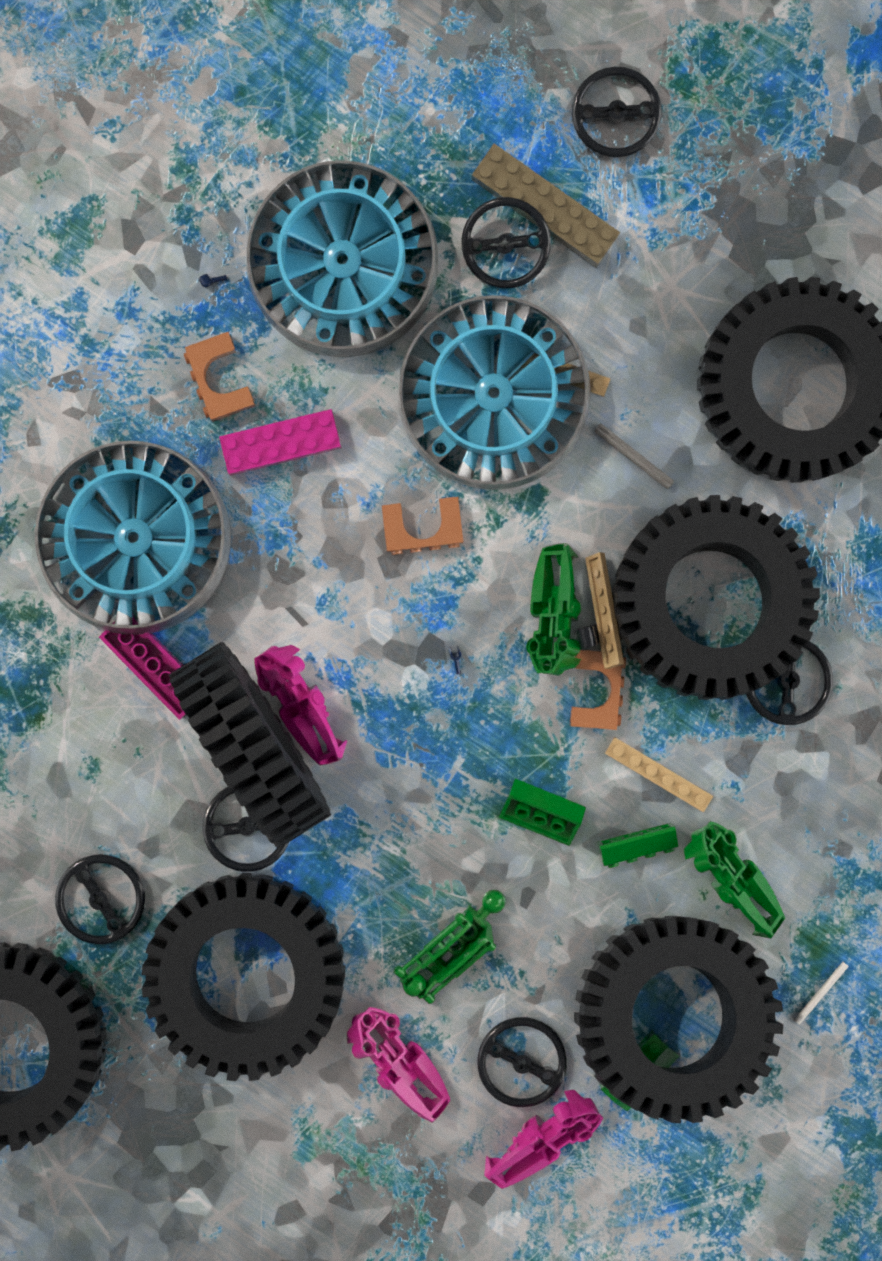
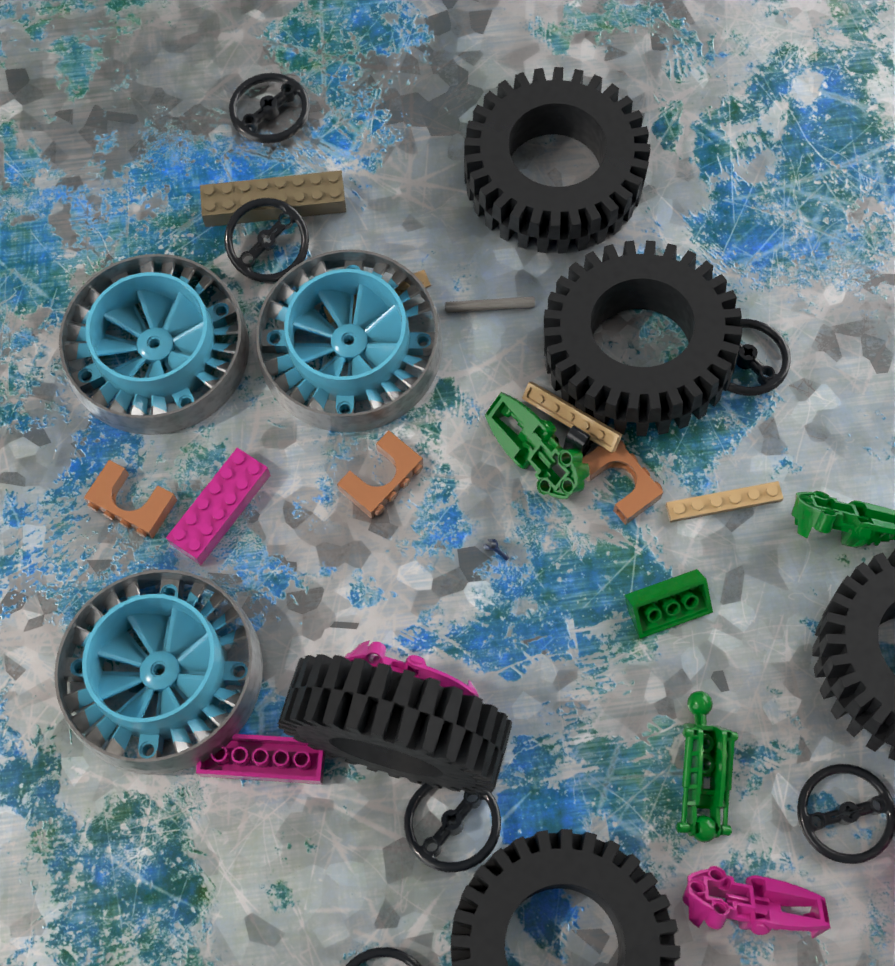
camera: 40 degrees left, 20 degrees down
dark blue hand [199,274,227,288] -> none
green slope [597,822,679,868] -> none

